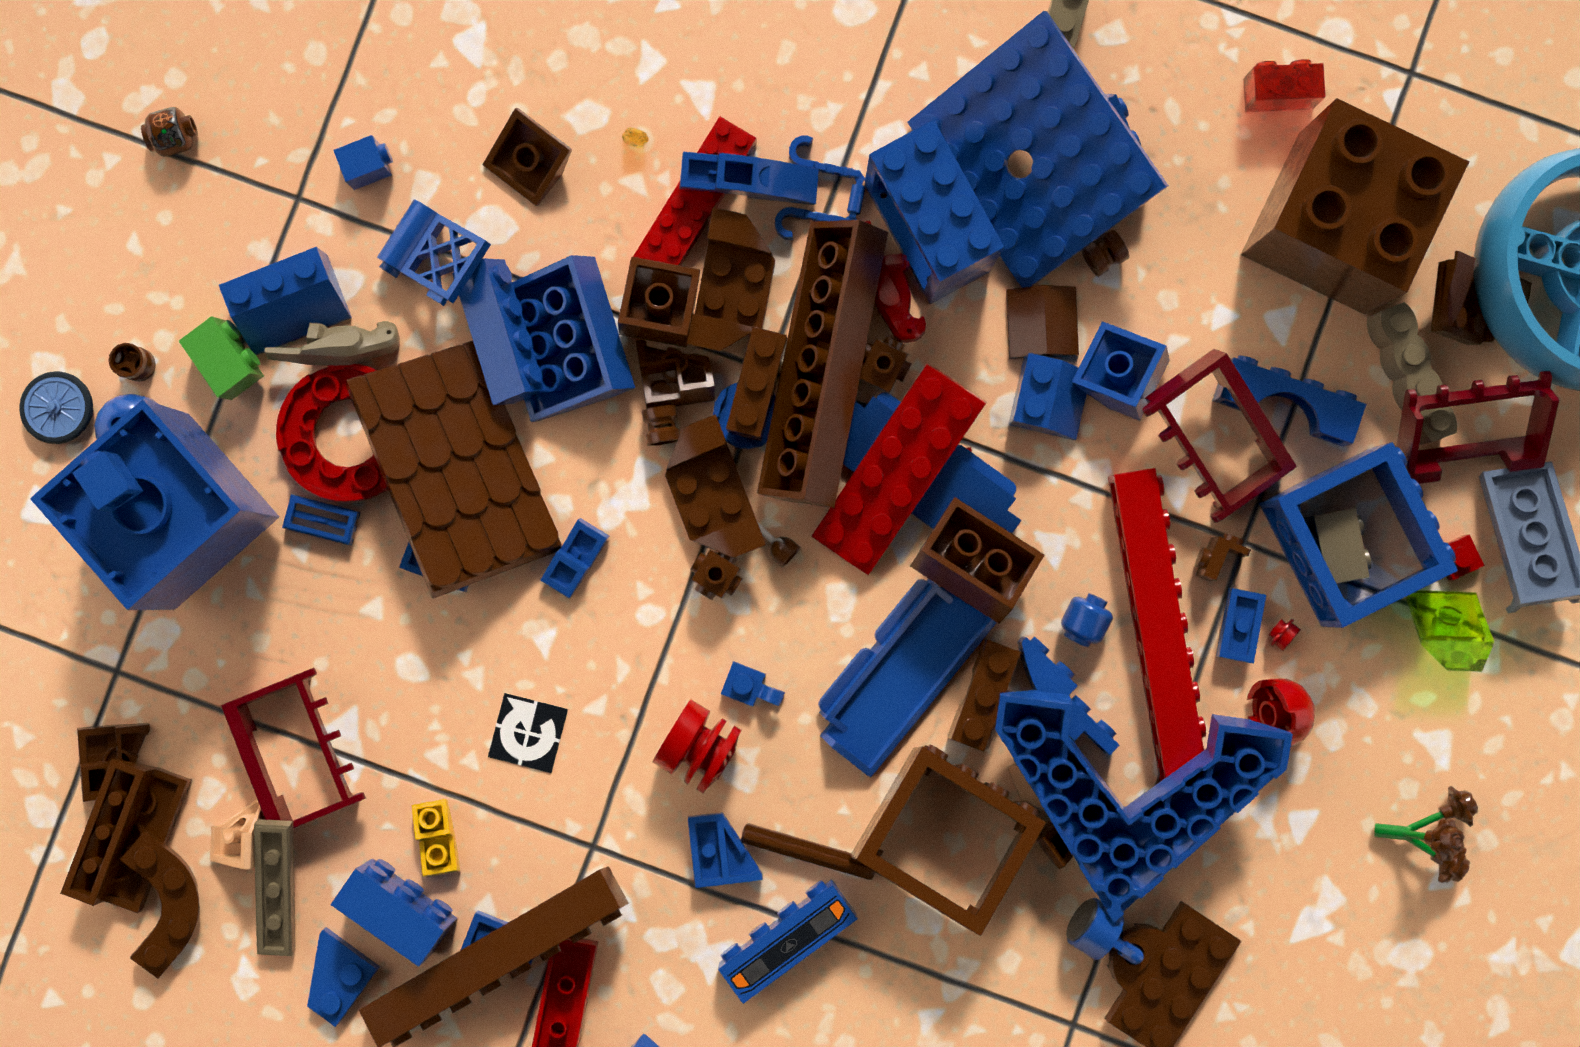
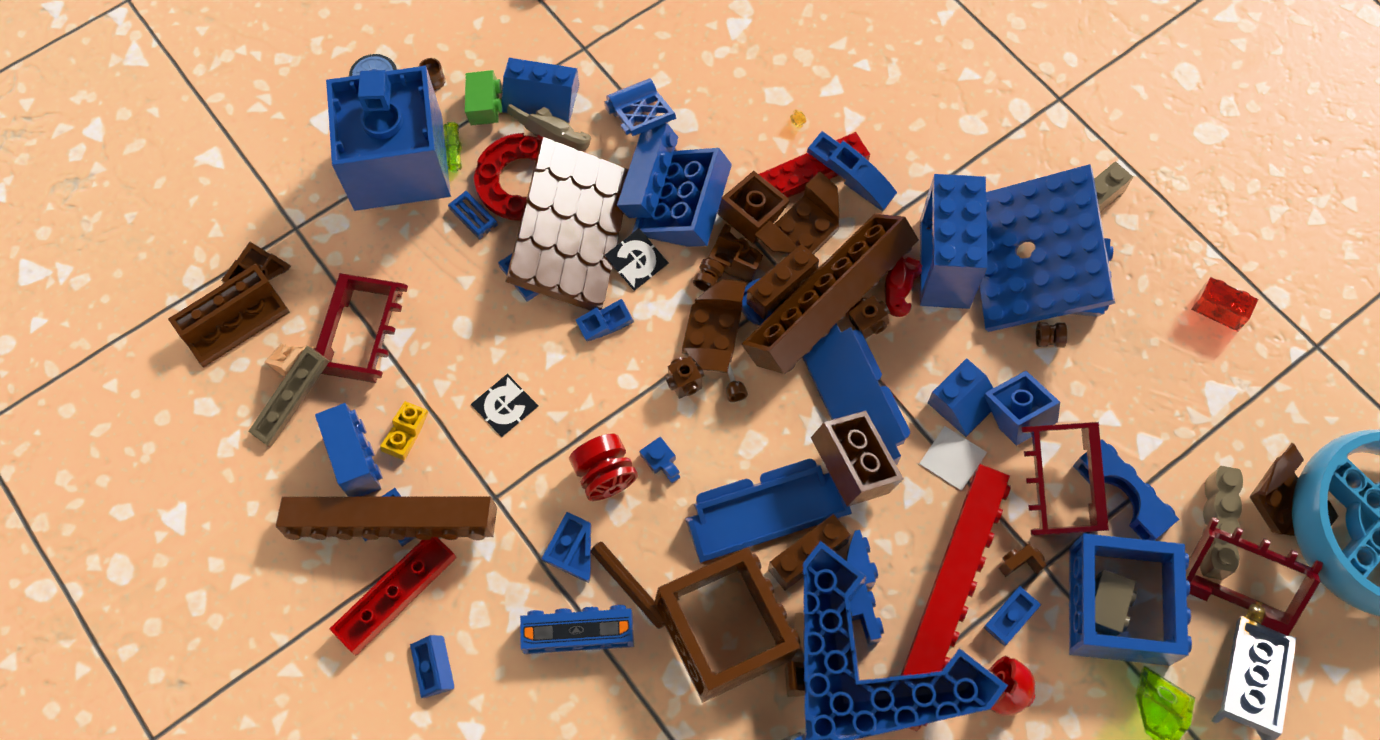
camera: 30 degrees right, 20 degrees down
reddish brown plate [120,829,200,979] -> none
blue wing [307,927,380,1027] -> none
blue brick [333,135,393,190] -> none
reddish brown slope [482,108,572,206] -> none
blue piece [775,135,865,240] -> none
red plate [811,363,987,575] -> none
reddish brown slope [1006,285,1079,359] -> none
blue head [1061,593,1113,648] -> none
reddish brown piece [1241,98,1470,315] -> none
red plate [1269,619,1301,651] -> none
red plate [1446,534,1485,581] -> none
none -> clear neon green pin [443,122,462,171]
none -> sticker [604,228,669,291]
none -> white sticker [919,426,987,491]
none -> clear yellow piece [1246,601,1265,626]

